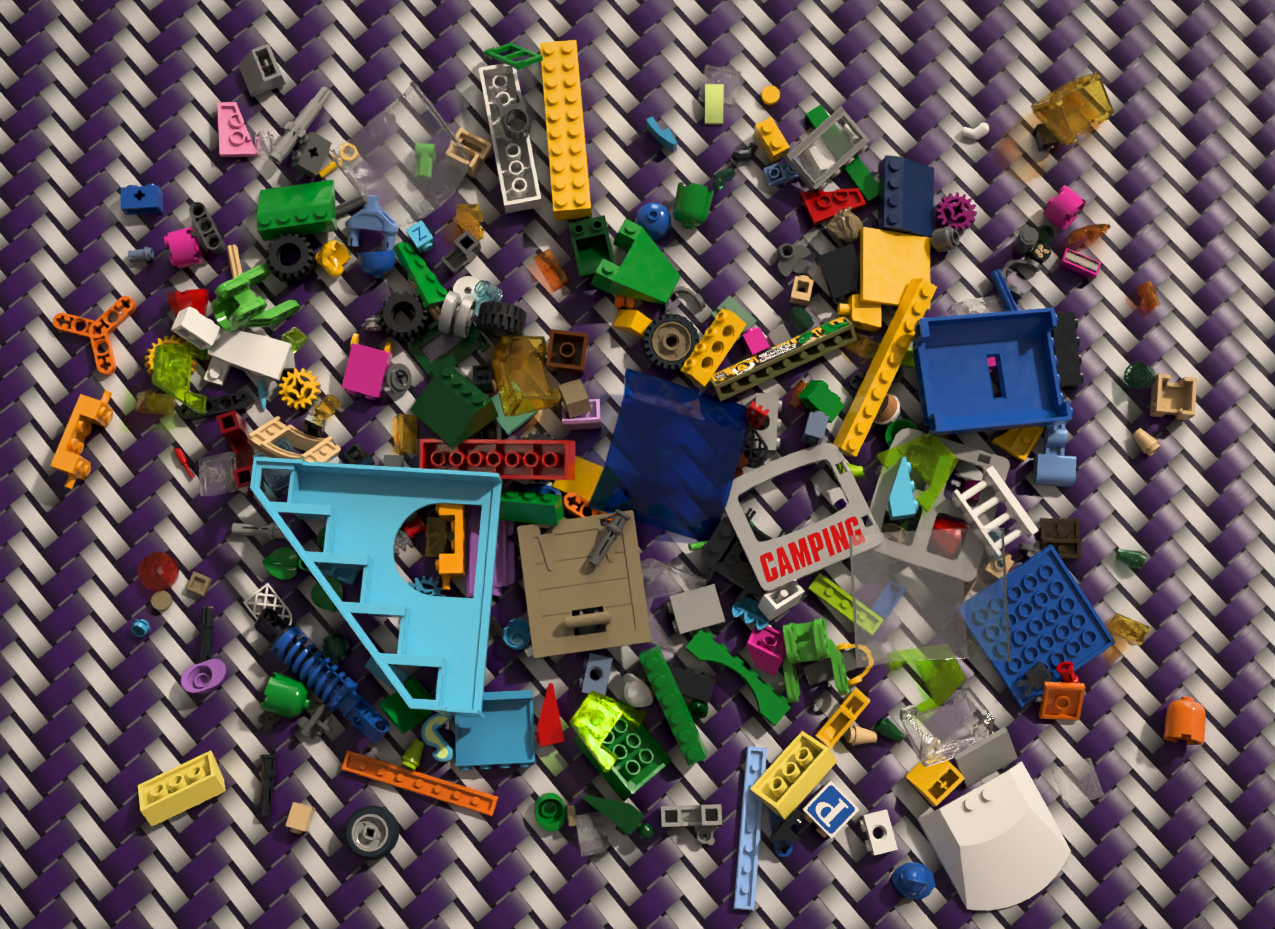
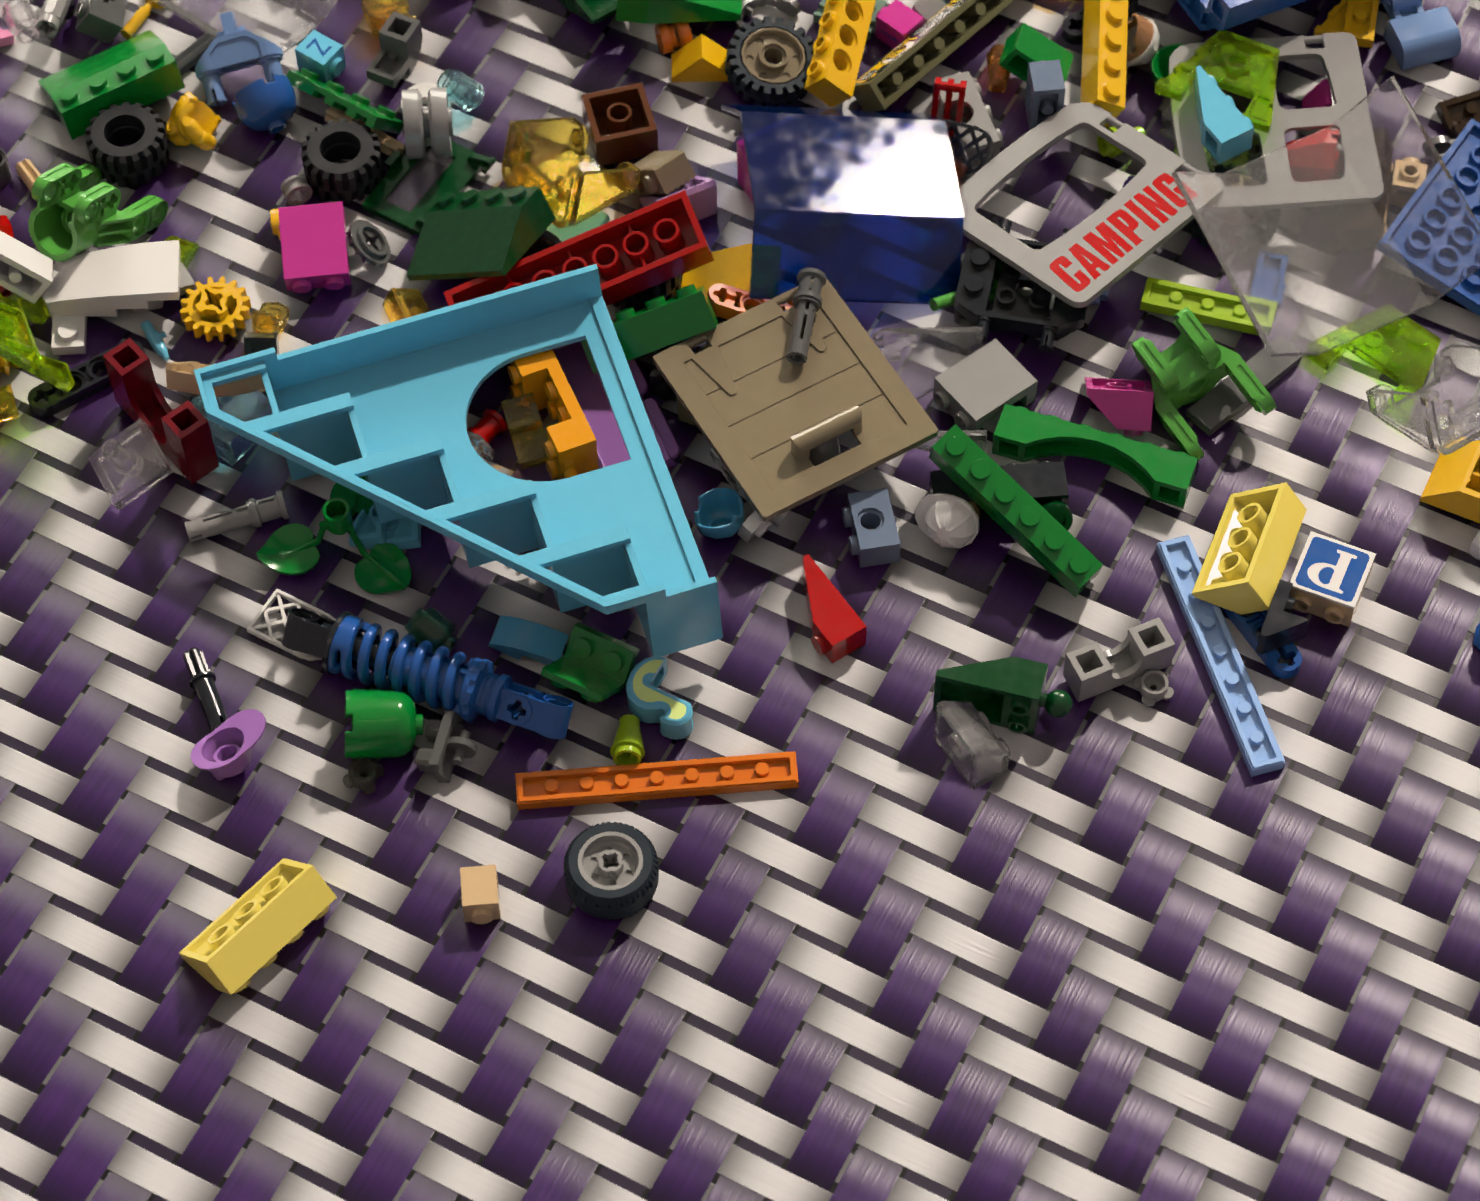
camera: 20 degrees left, 20 degrees down
dark azure plate [131,619,151,637] -> none
clear red plate [138,552,179,591] -> none
dark tan tile [151,591,173,611] -> none
red piece [173,448,194,479] -> none
dark tan tile [186,571,213,597] -> none
black pin [259,754,278,816] -> none
dark azure panel [455,690,536,770] -> none
black tyre [476,301,527,339] -> none
clear orange slope [533,249,570,292] -> none
green hat [534,793,566,832] -> none
dark tan tile [567,805,577,826] -> none
clear neon green wing [569,690,648,773] -> none
green slope [573,700,672,802] -> none
dark azure plate [731,597,769,630] -> none
white brick [757,581,805,621] -> none
yellow slope [815,687,870,748] -> none
yellow piece [836,642,873,686] -> none
tan cone [846,725,877,745] -> none
white brick [860,810,898,856] -> none
dark green cone [874,717,905,744] -> none
white fence [951,466,1039,559] -> none

